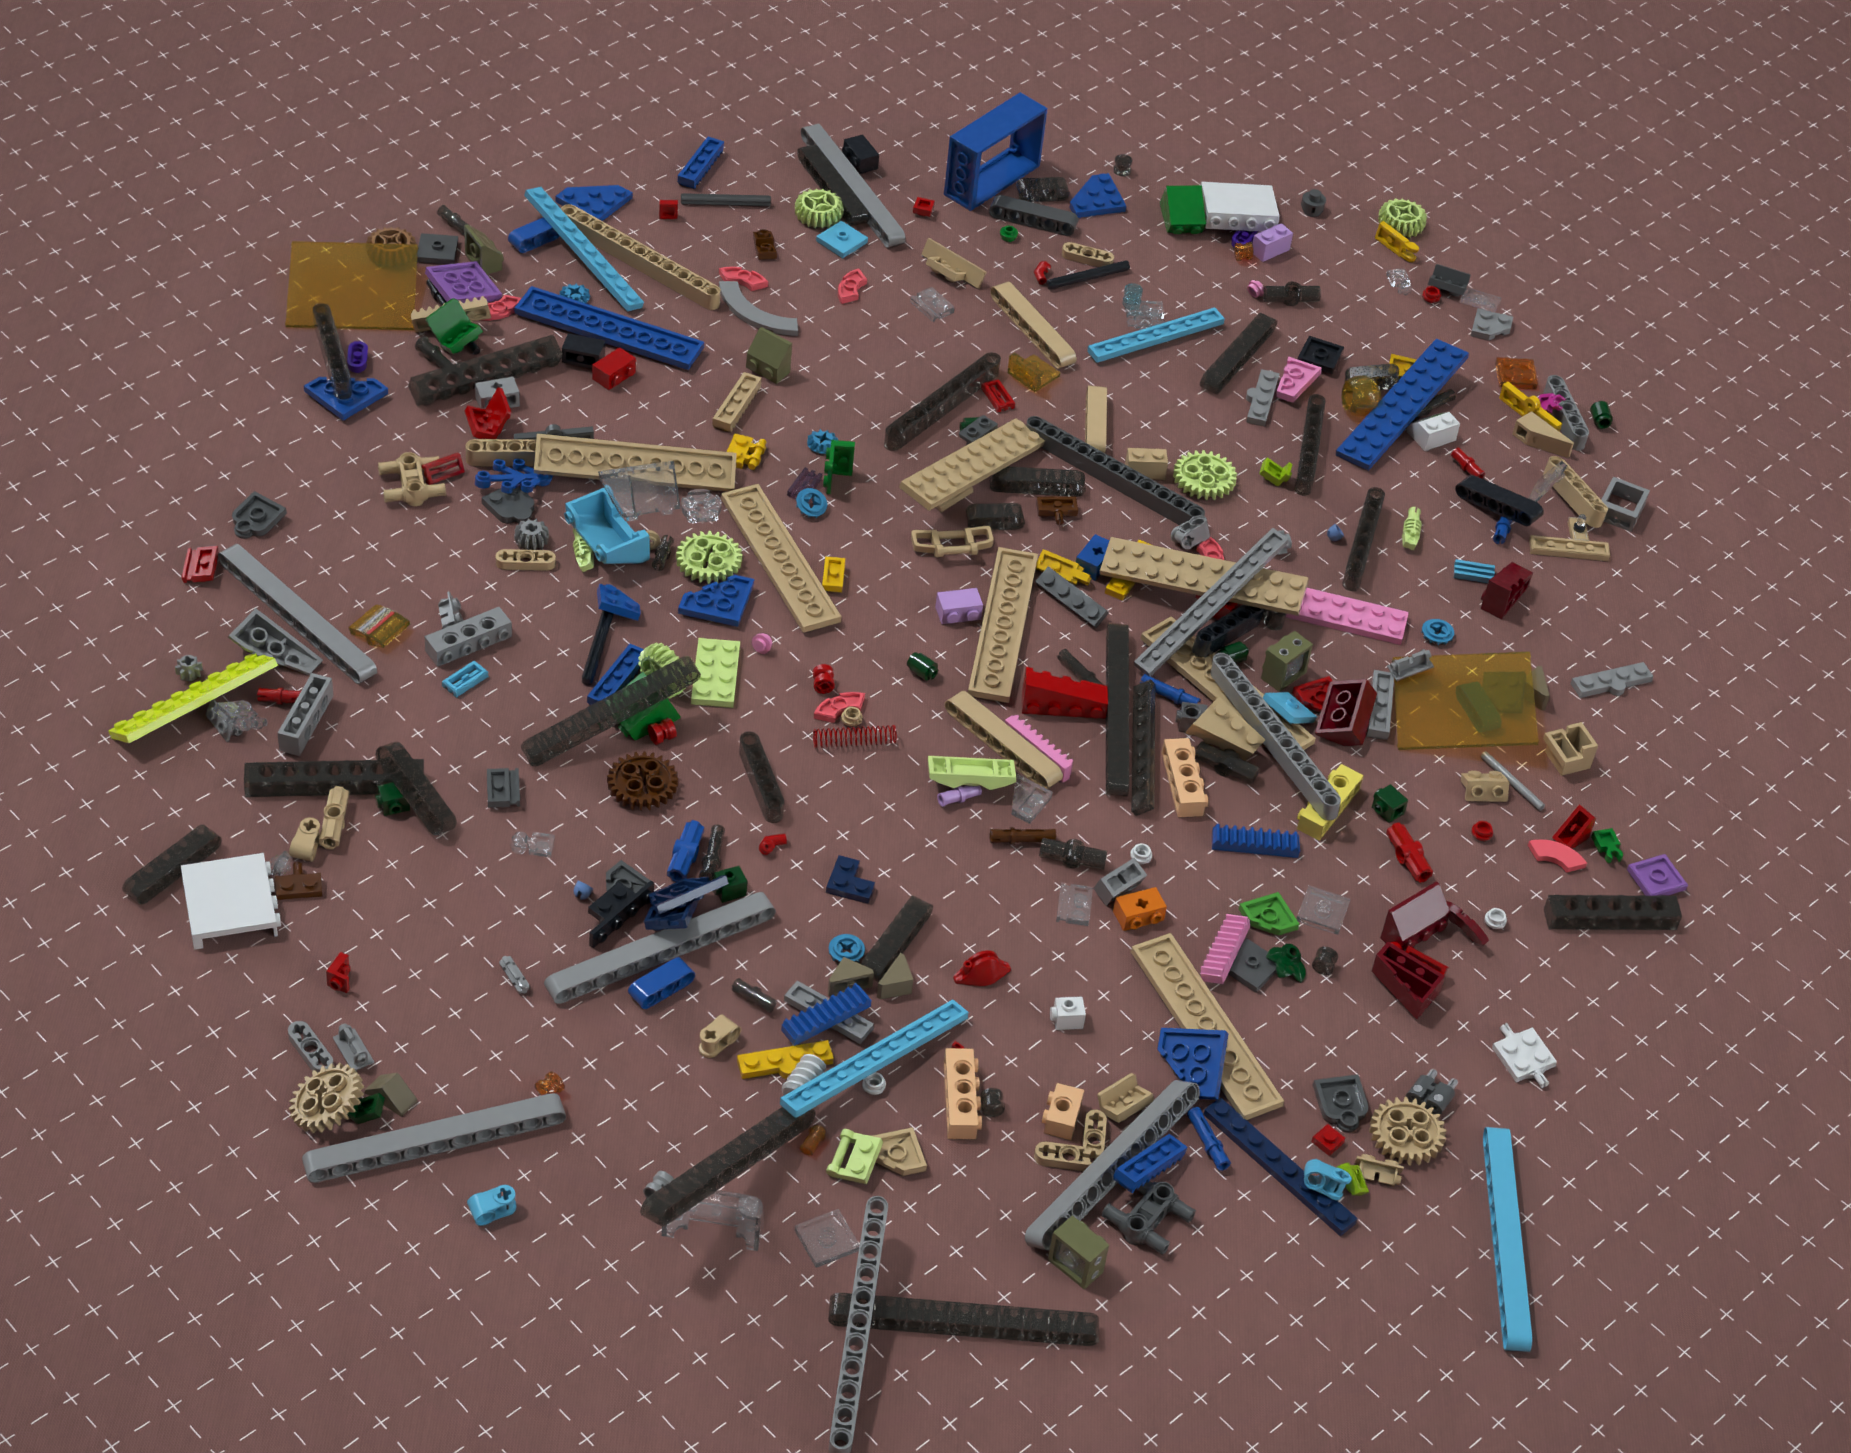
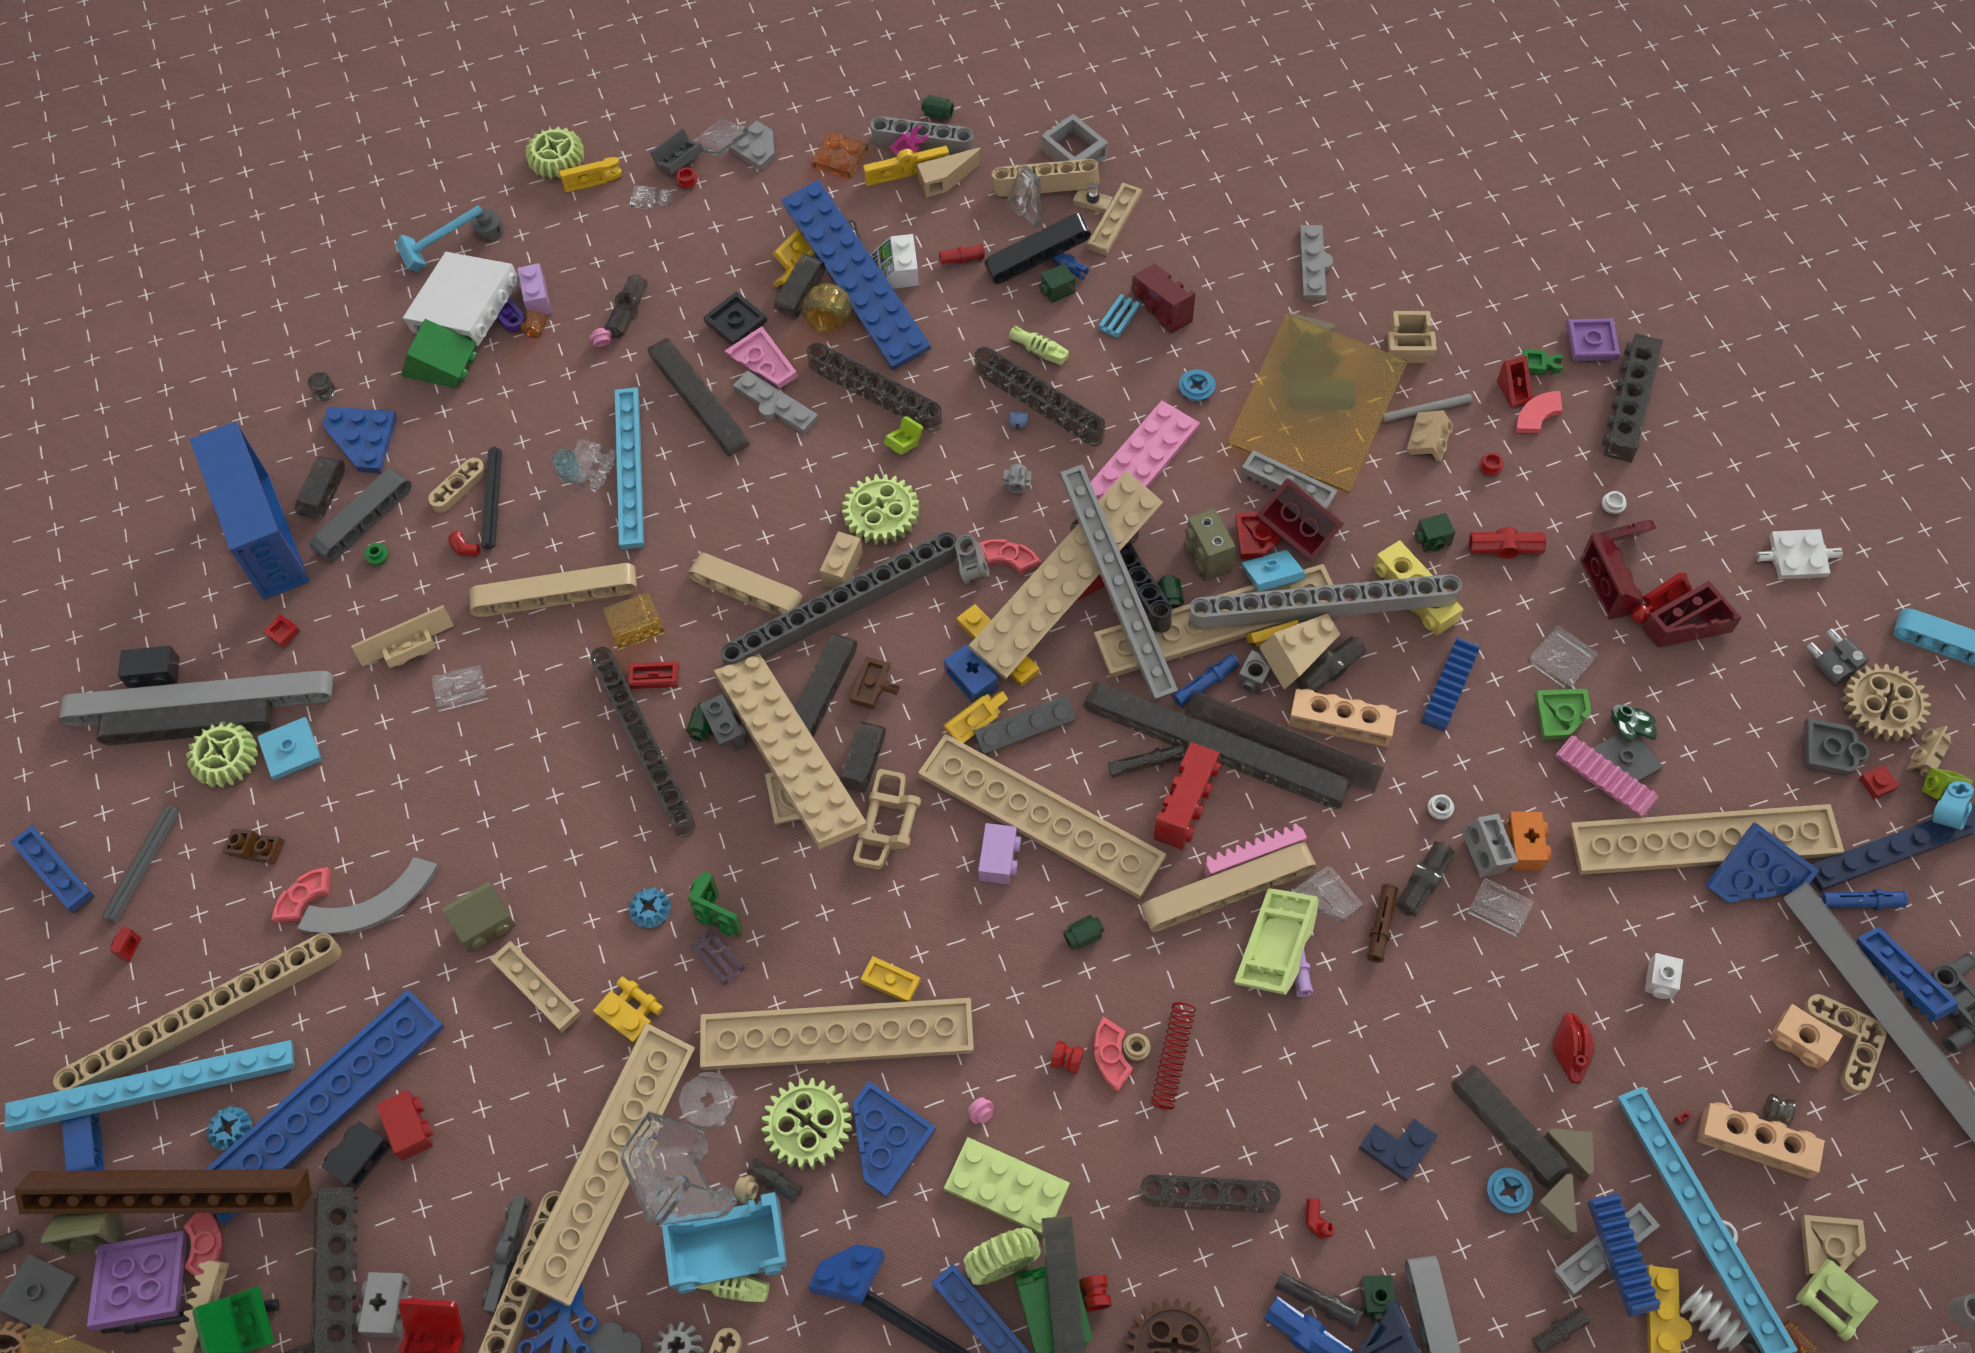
camera: 60 degrees left, 15 degrees up
blue plate [555,185,633,221] -> none
dark azure gear [796,488,827,518] -> none
coral tile [838,268,867,304] -> none
tan bracket [1097,1073,1154,1123] -> none
clear smoke wheel [1312,946,1339,975] -> none
light grey hinge [1387,649,1434,681] -> none
none -> reddish brown brick [14,1169,312,1214]
none -> medium azure piece [395,205,484,273]
none -> dark green brick [1039,263,1075,303]

